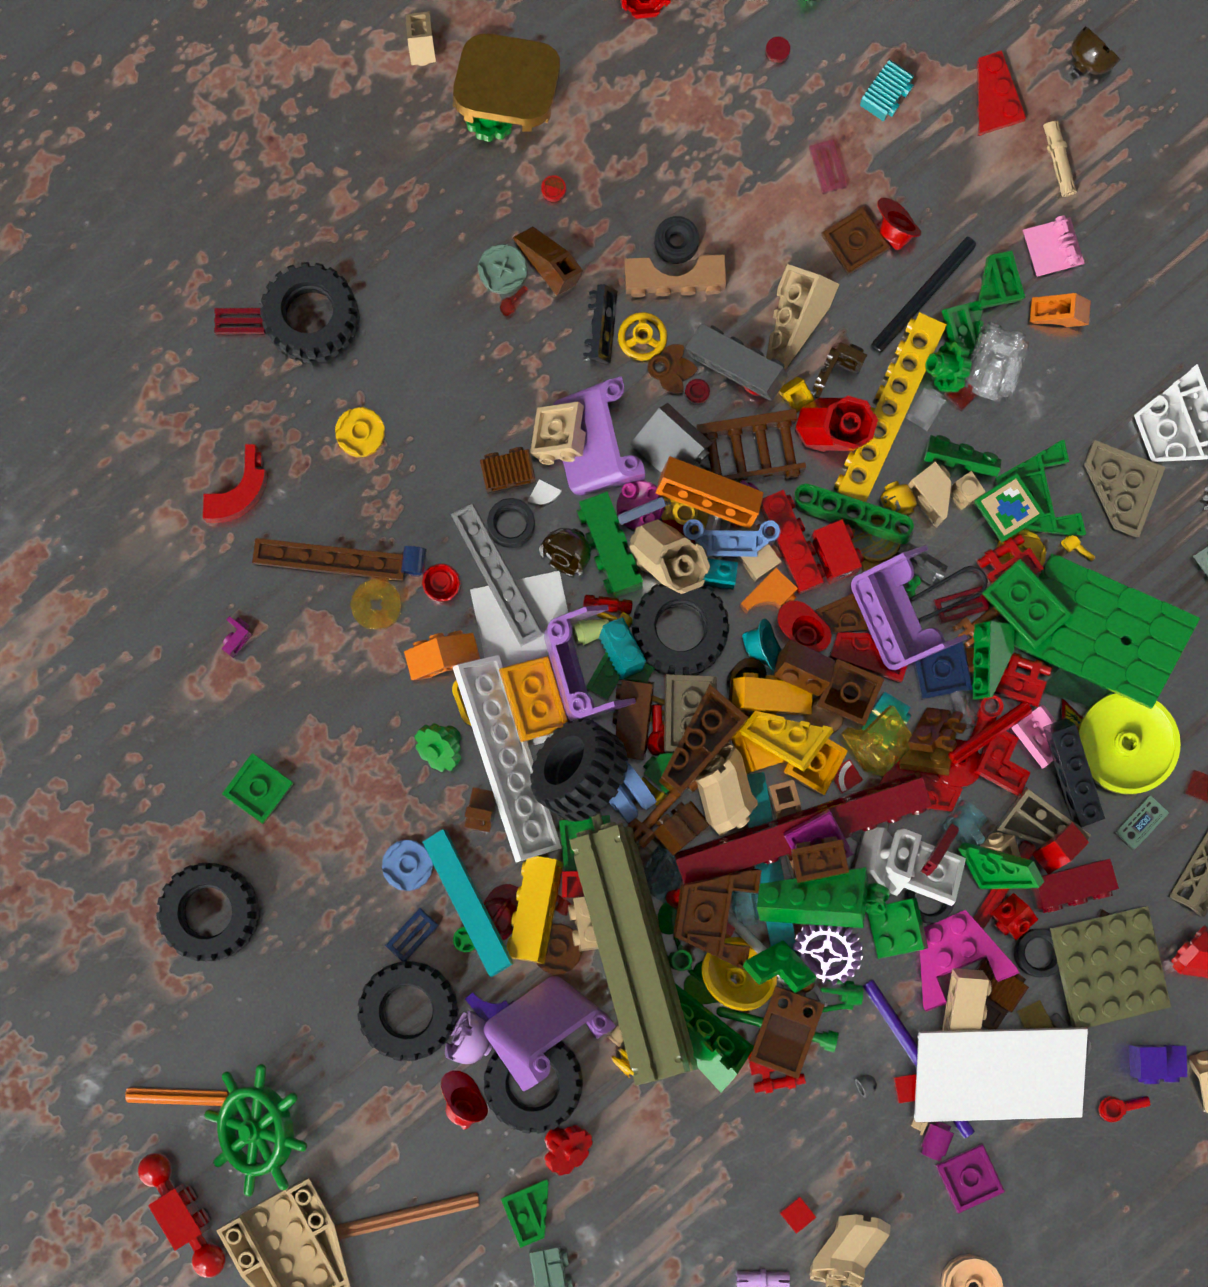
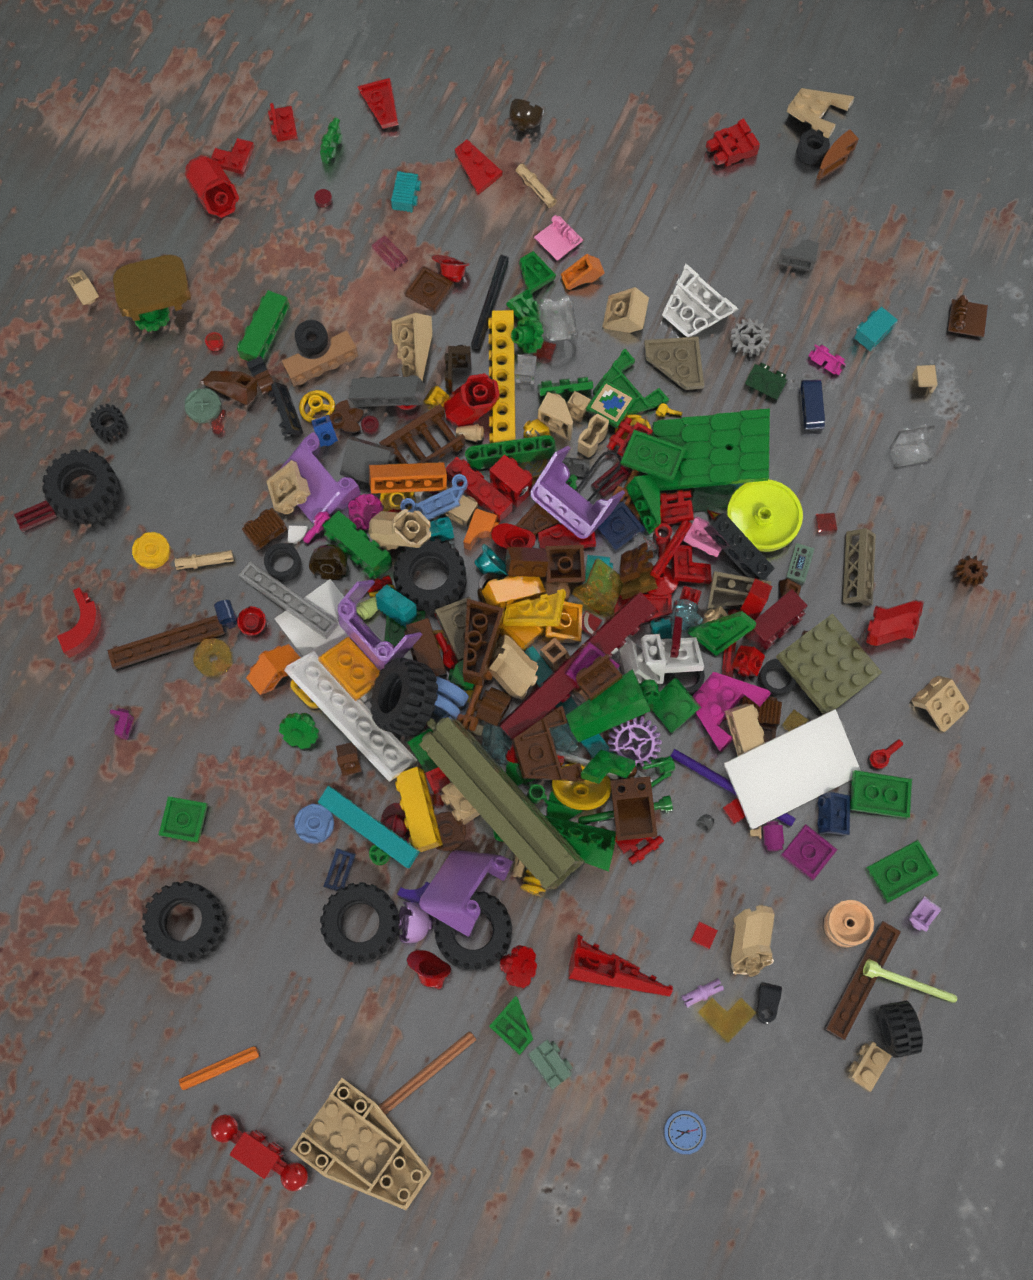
camera: 25 degrees left, 10 degrees down
green piece [204,1064,307,1197] -> none
tile [618,496,672,525] -> none
dark purple brick [1129,1045,1188,1084] -> none
none -> black tyre [89,404,126,440]
none -> tan pin [175,550,234,570]
none -> green brick [237,290,290,361]
none -> leg [247,356,274,395]
none -> dark pink plate [303,511,331,543]
none -> blue brick [311,414,338,447]
none -> tan cone [456,424,484,442]
none -> red wedge [569,935,673,997]
none -> tan brick [577,414,609,458]
none -> tan slope [602,287,649,333]
none -> teal tile [650,618,672,639]
none -> red tile [678,586,702,610]
none -> reddish brown slope [779,578,801,597]
none -> dark blue bracket [817,792,850,836]
none -> green tile [850,770,912,819]
none -> green tile [866,840,939,904]

